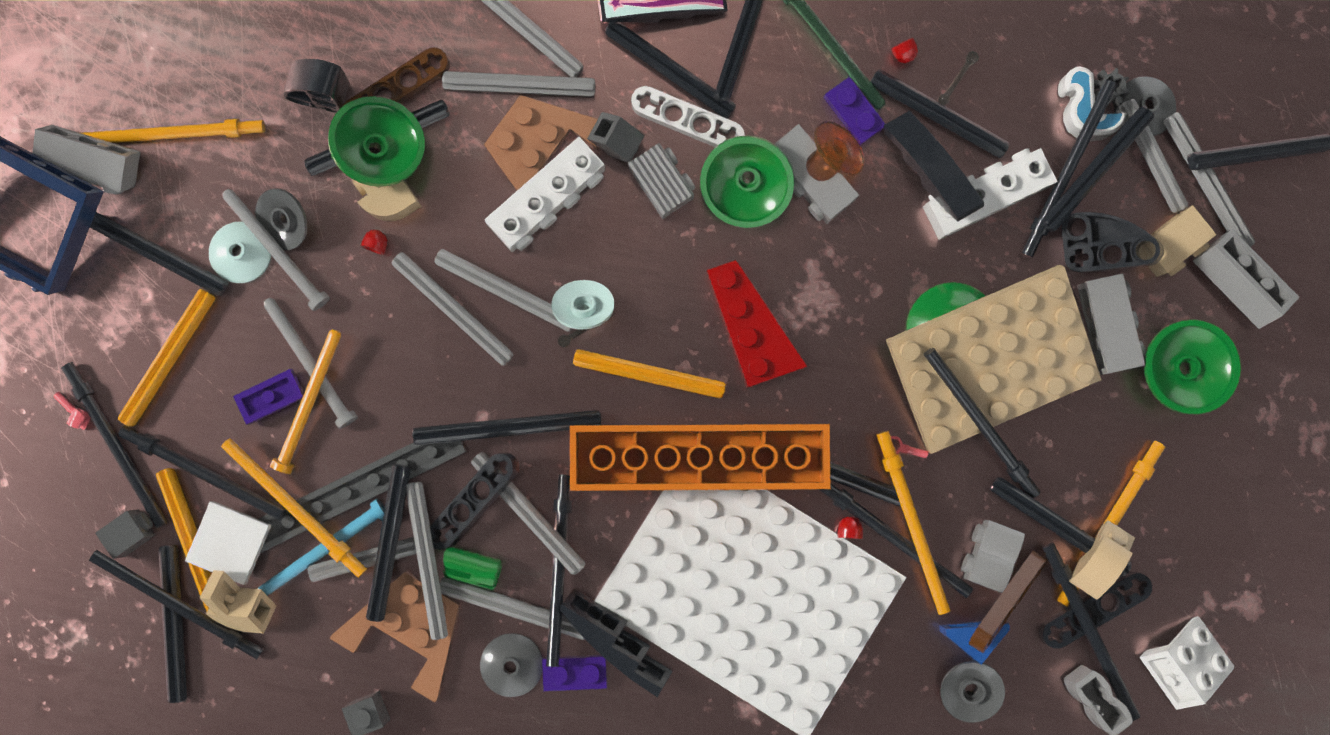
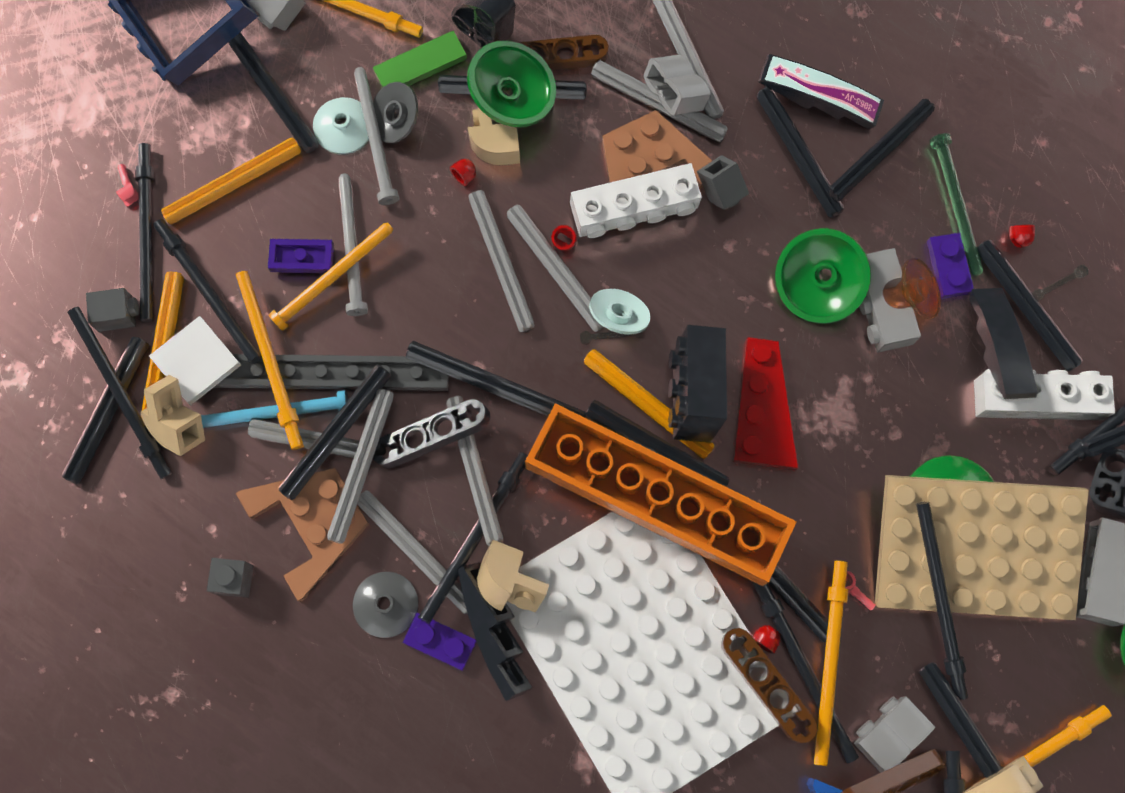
camera: 30 degrees right, 10 degrees down
green arm [442,547,502,590] -> none
light grey brick [628,143,695,219] -> none
white beam [631,86,745,147] -> none
none -> bright green tile [373,30,467,88]
none -> tan brick [477,540,549,612]
none -> red hinge [551,225,577,251]
none -> black axle [586,400,730,487]
none -> light grey brick [643,55,710,115]
none -> black brick [668,325,727,443]
none -> reddish brown beam [721,628,817,743]

